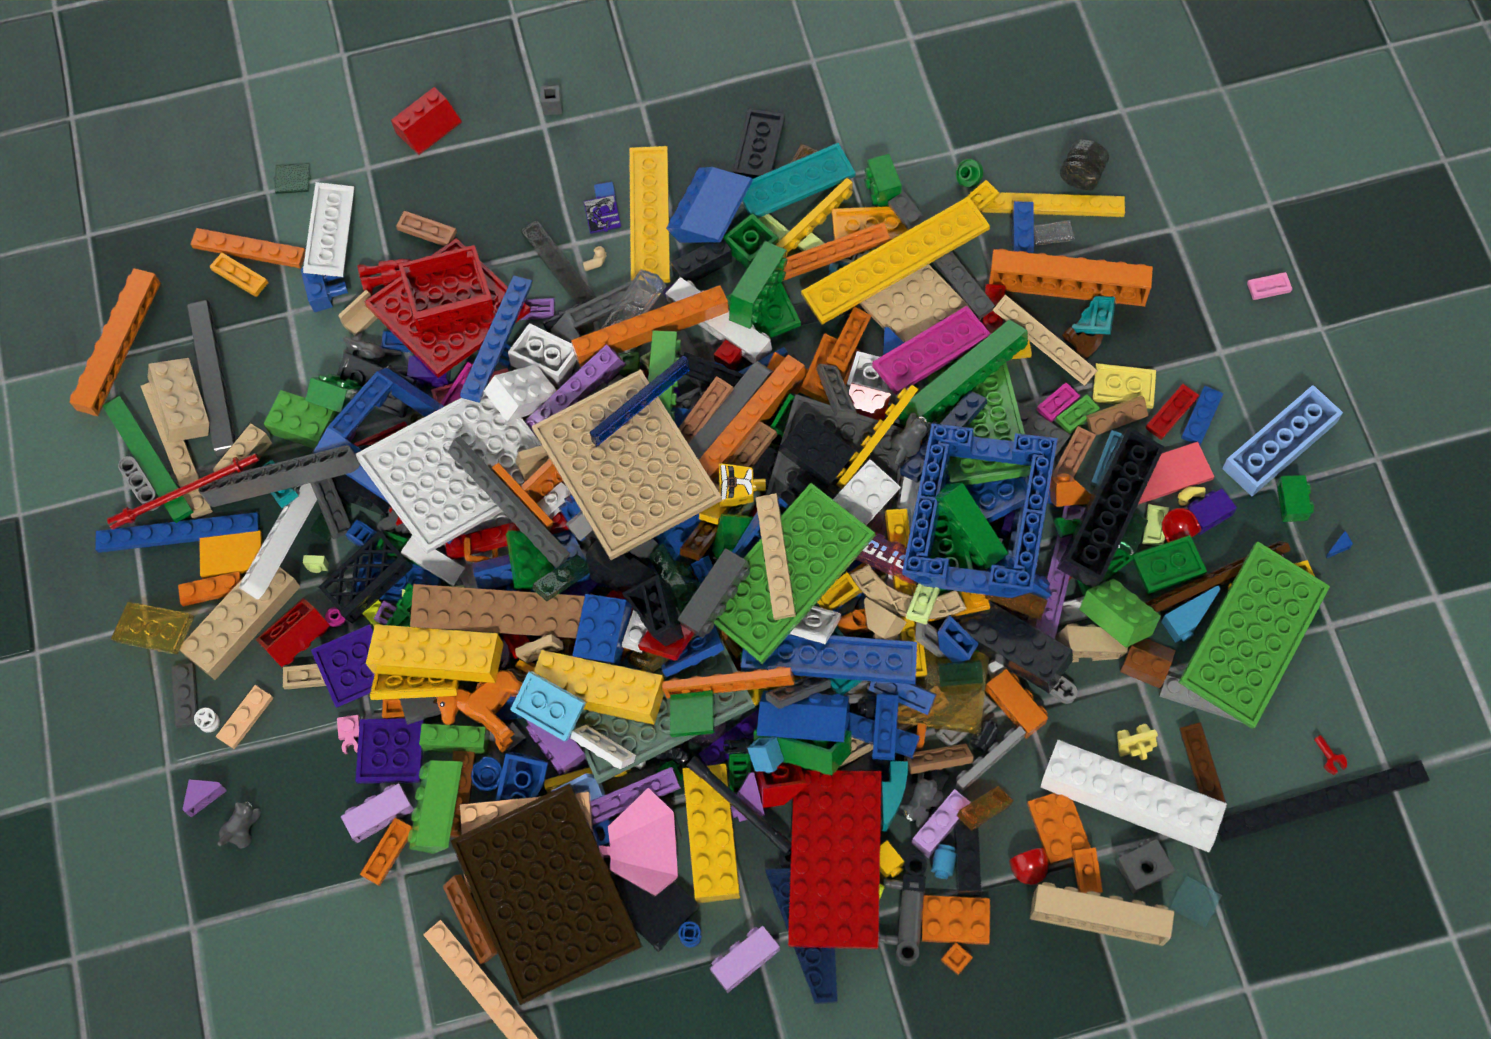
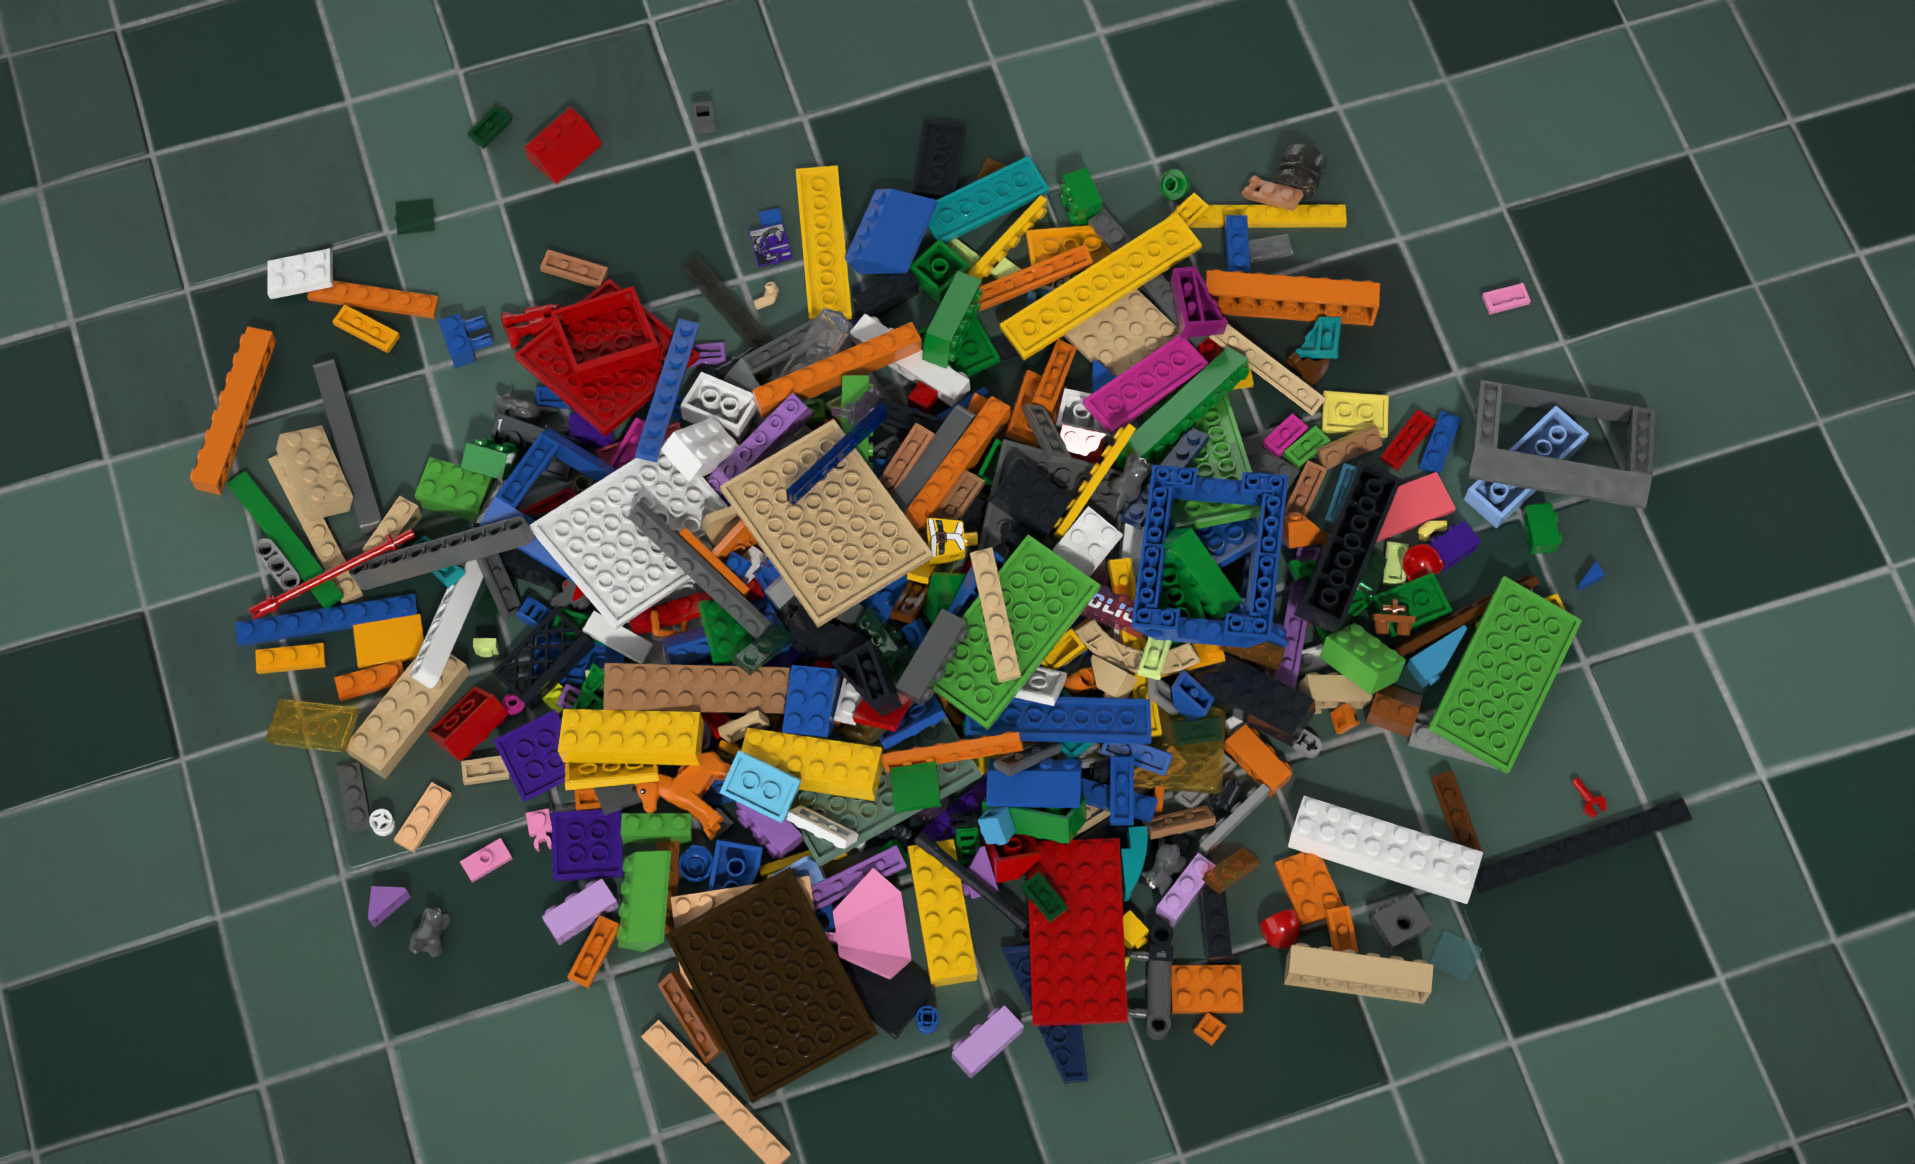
camera: 10 degrees left, 0 degrees up
white plate [303,182,354,277] -> none
tan panel [339,290,377,336] -> none
dark azure brick [931,845,956,879] -> none
dark purple tile [997,512,1015,541] -> none
light yellow hips [1117,724,1158,760] -> none
none -> light orange plate [256,643,326,674]
none -> white plate [268,248,333,299]
none -> bright pink plate [460,838,513,883]
none -> dark green plate [467,106,512,149]
none -> blue plate [724,551,752,581]
none -> clear purple piece [832,388,881,428]
none -> dark green plate [1021,872,1068,924]
none -> magenta wedge [1170,267,1228,338]
none -> nougat plate [1241,176,1304,211]
none -> orange tile [1330,704,1360,734]
none -> dark orange hips [1371,599,1415,636]
none -> dark grey slope [1468,379,1655,509]

